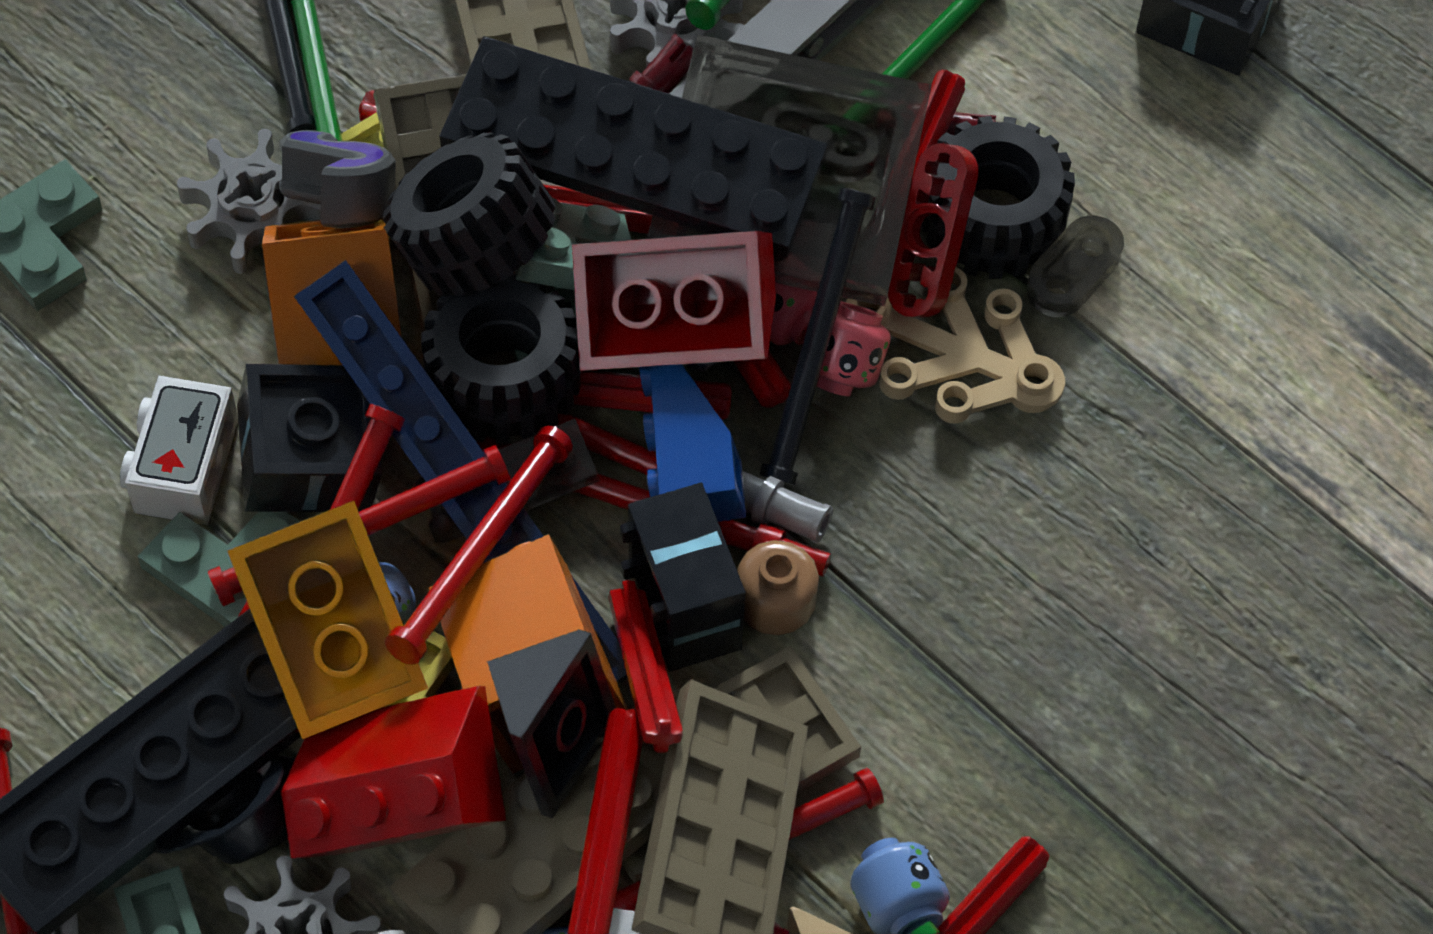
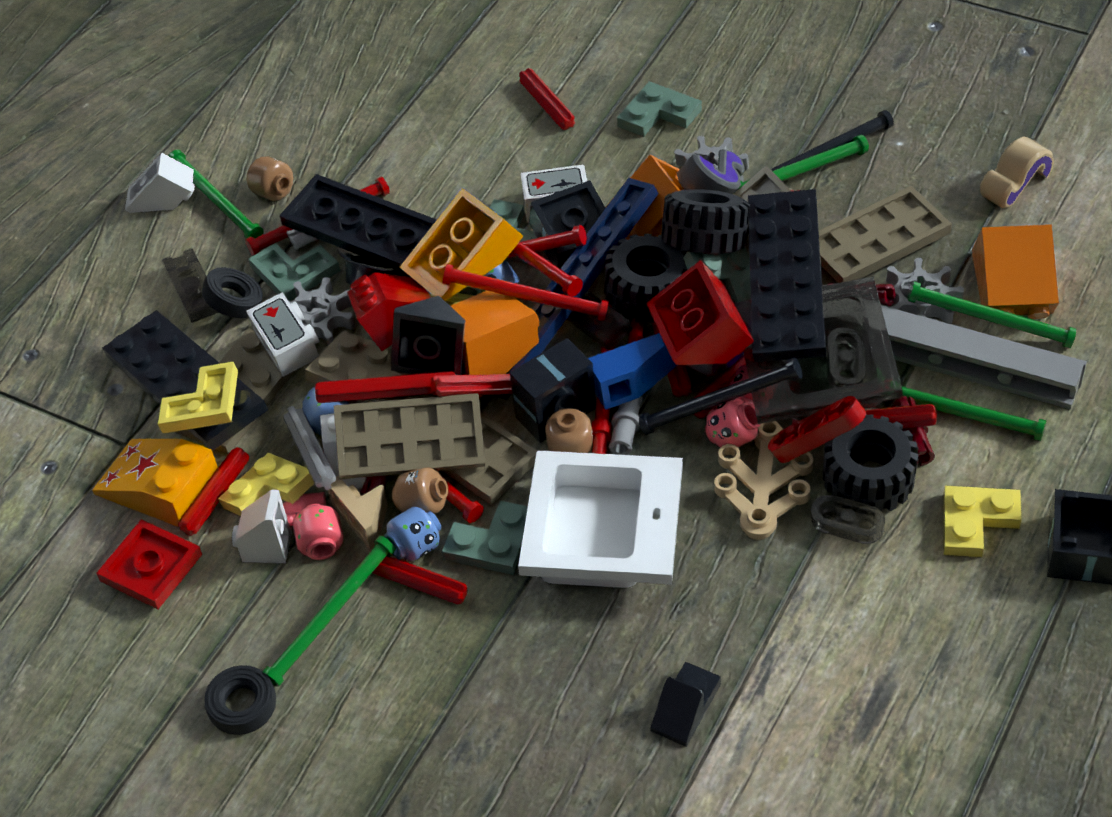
camera: 80 degrees right, 10 degrees down
none -> medium nougat head [392,467,448,514]
none -> sand green plate [442,501,528,575]
none -> white piece [518,451,683,588]
none -> black slope [650,661,721,747]
none -> light yellow plate [943,486,1021,557]

